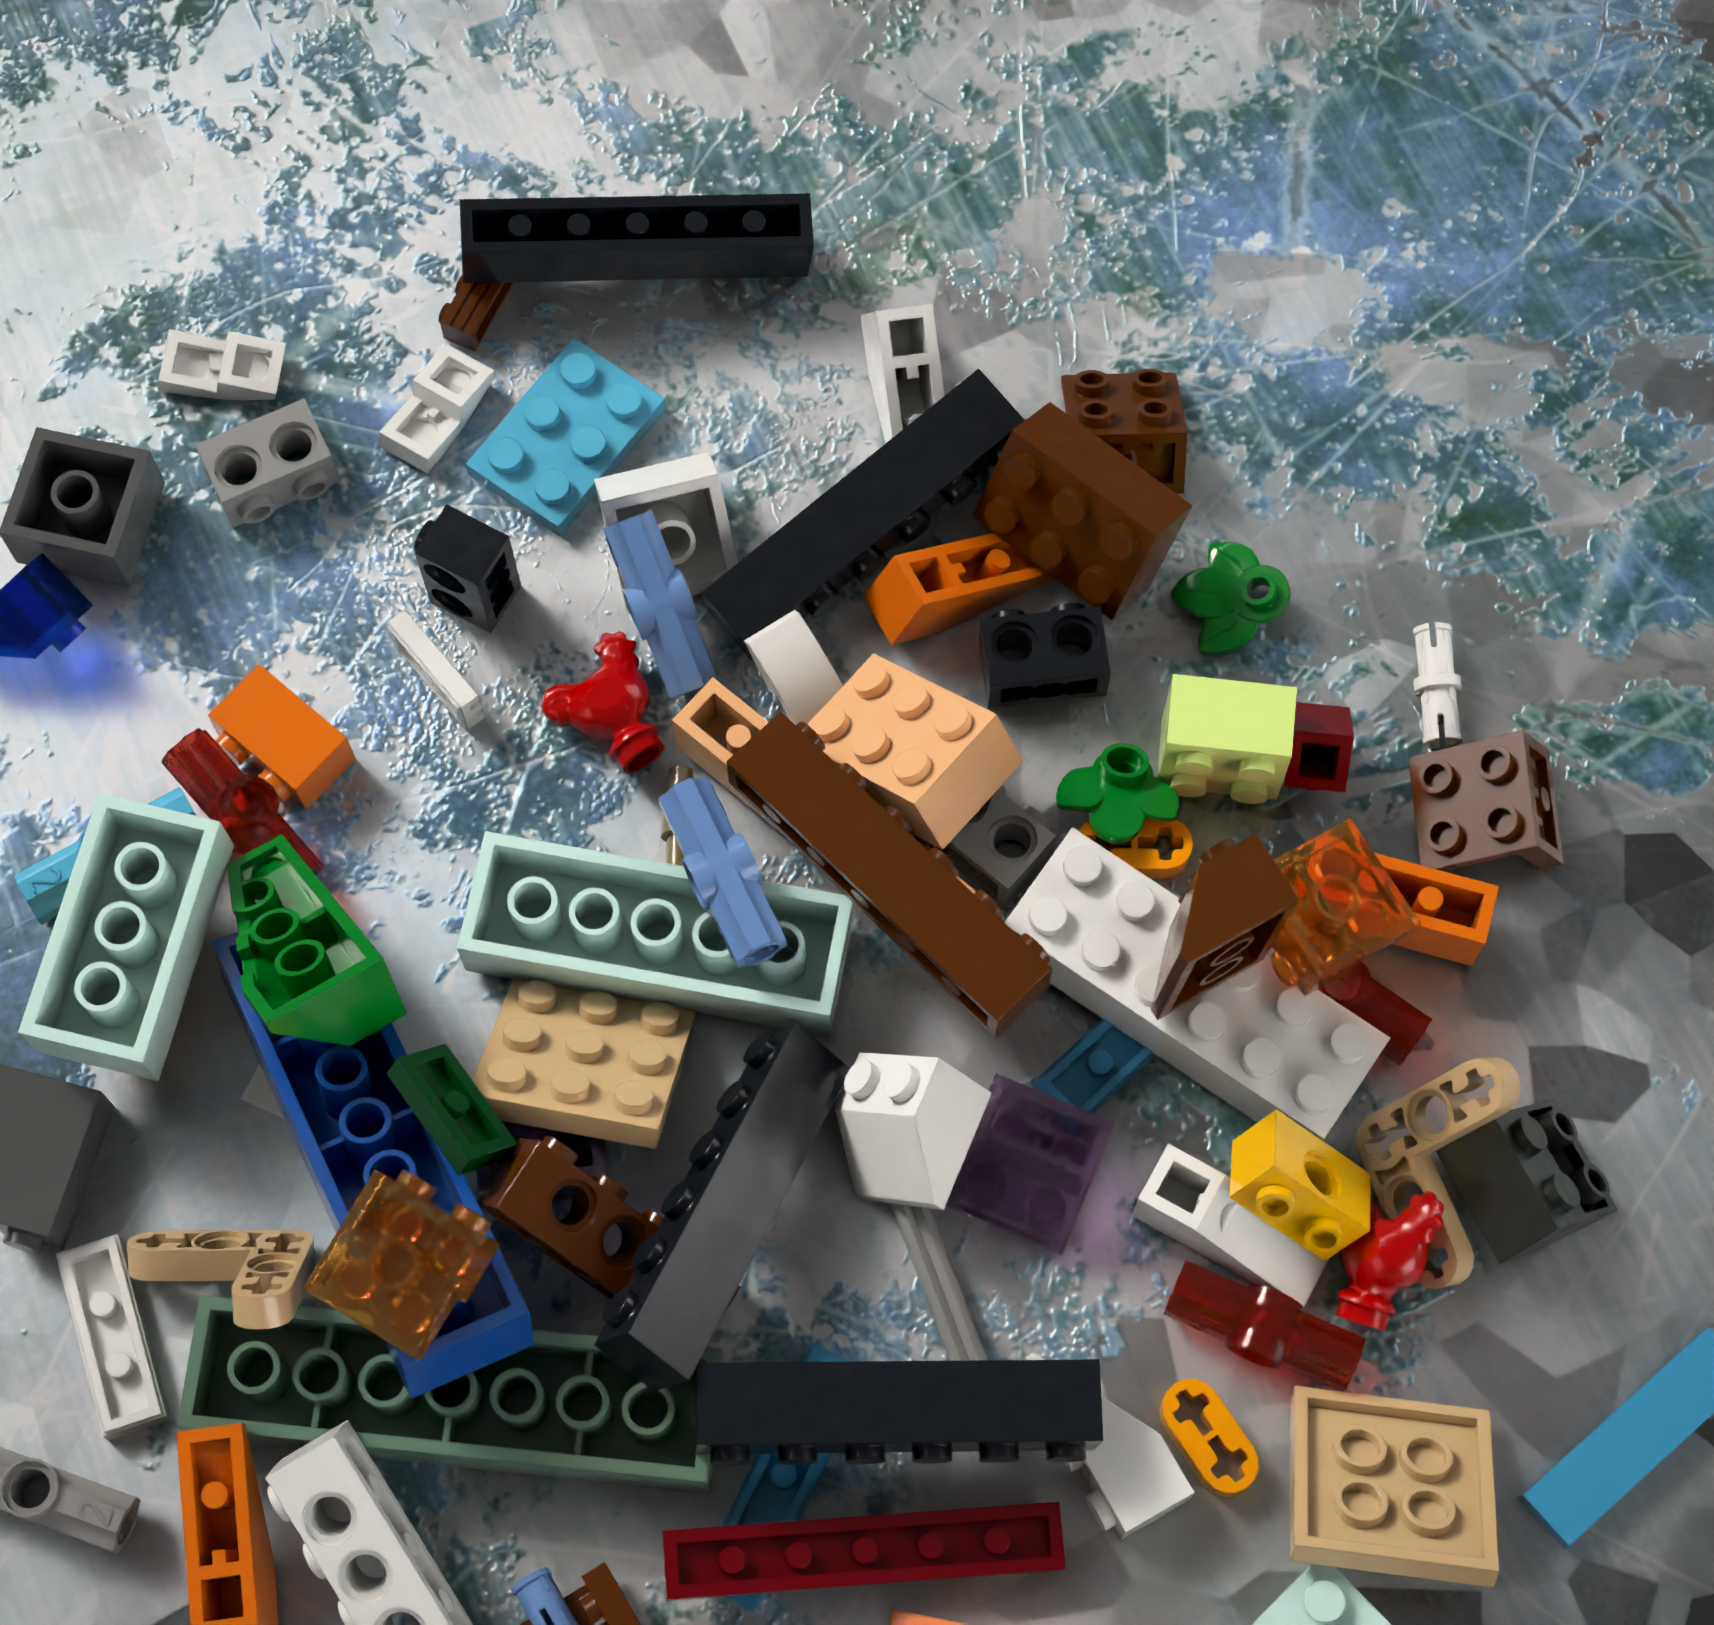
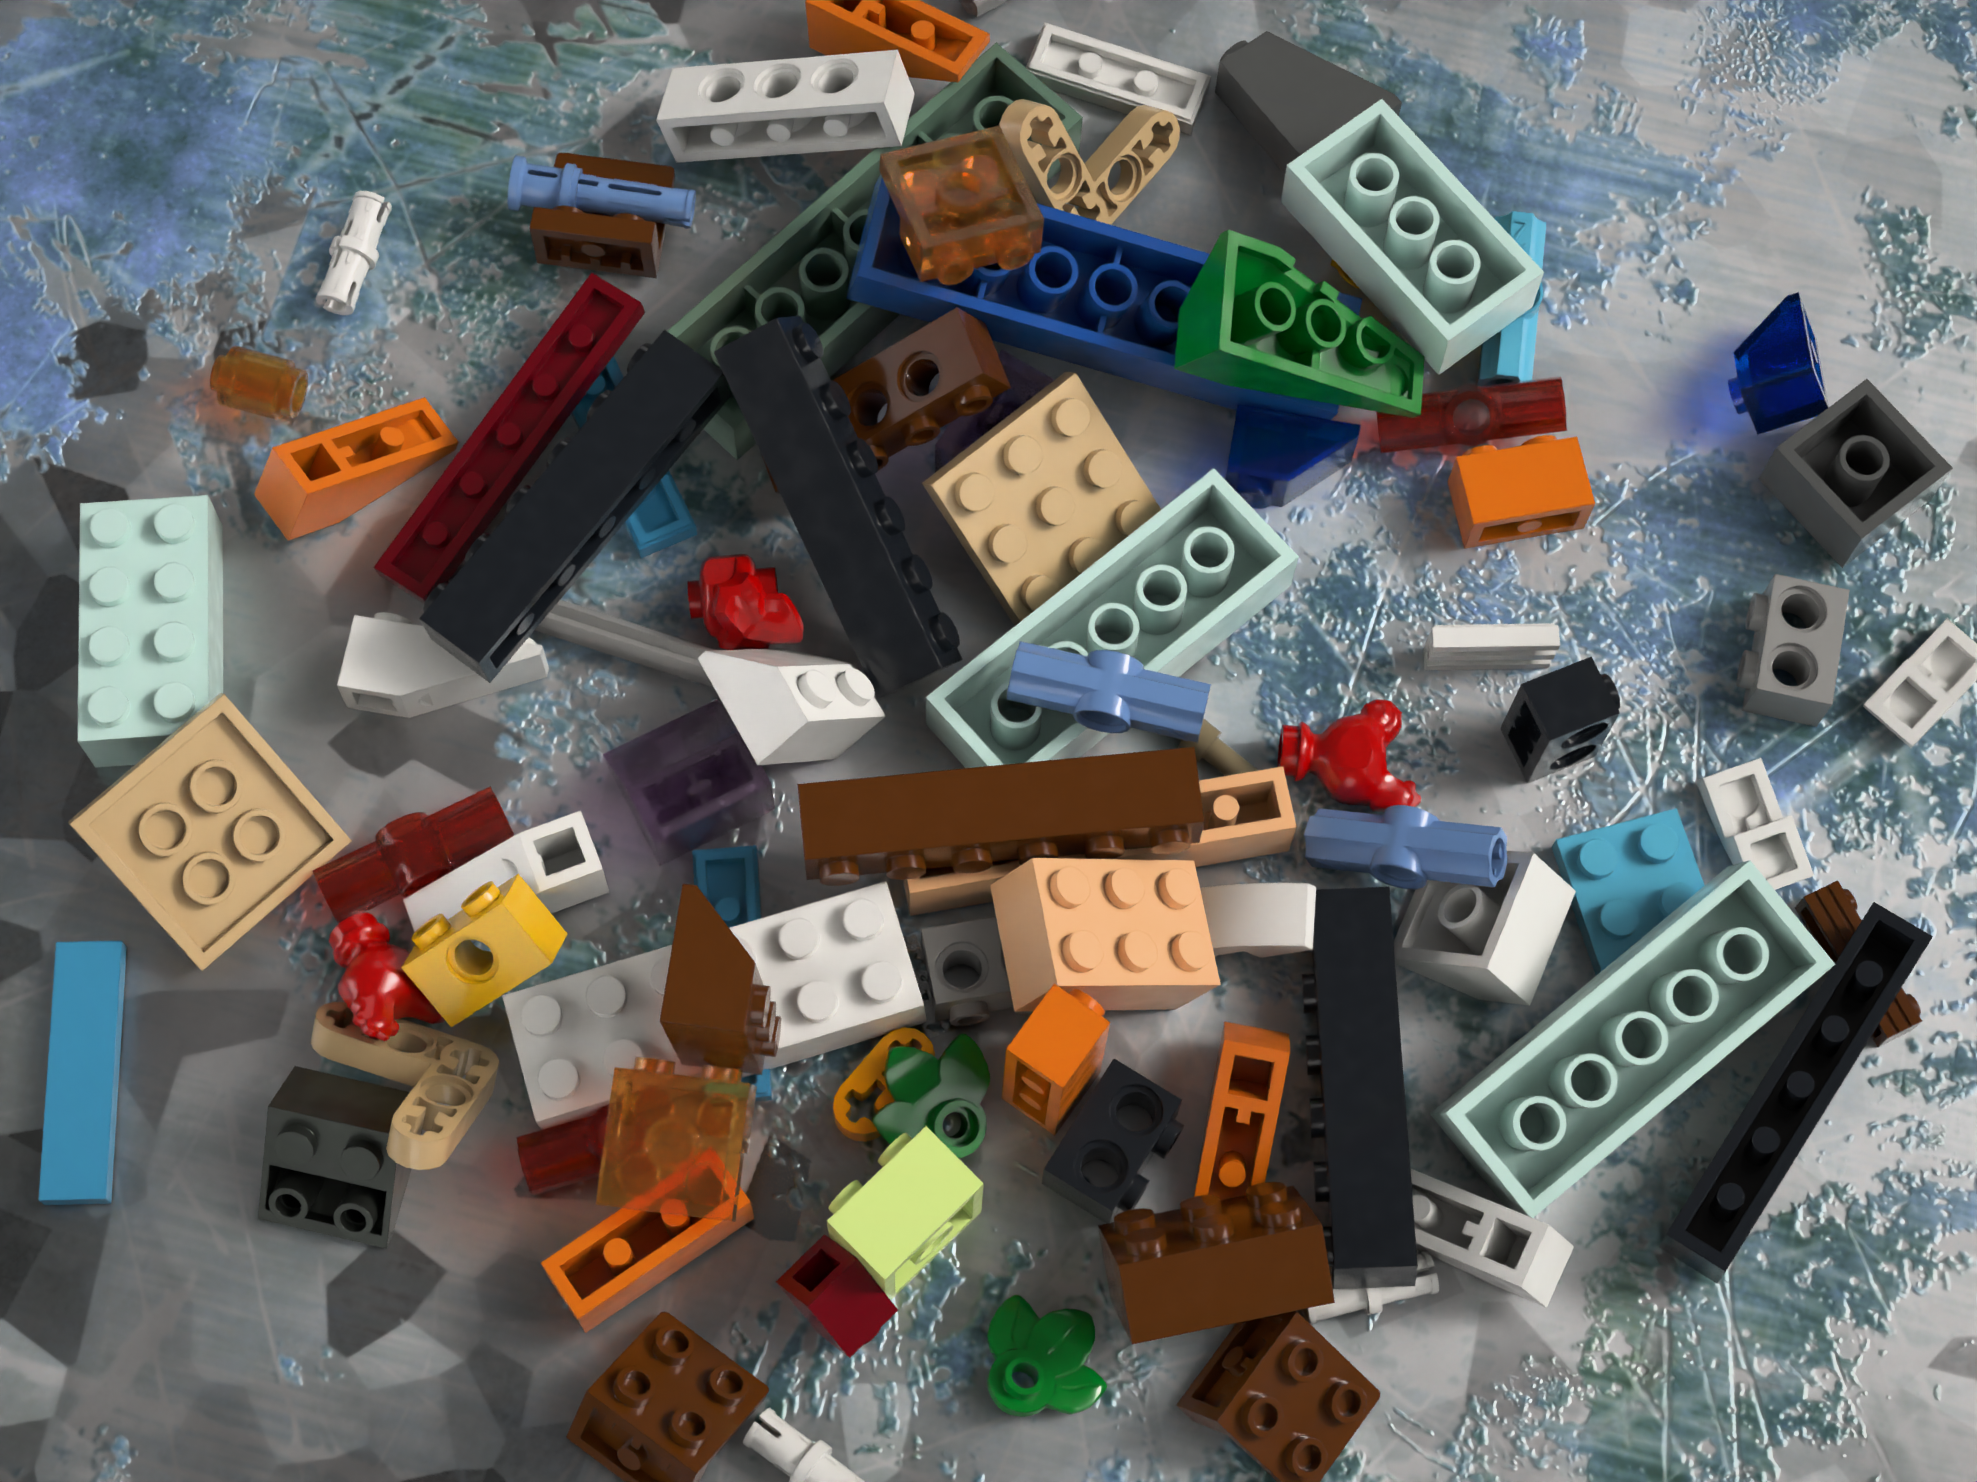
camera: 125 degrees right, 0 degrees up
dark green plate [387,1044,517,1176] -> none
light orange beam [1160,1379,1259,1497] -> none
none -> red head [687,554,804,650]
none -> orange brick [1001,984,1111,1136]
none -> clear blue slope [1224,405,1360,509]
none -> light aqua brick [1430,860,1836,1218]

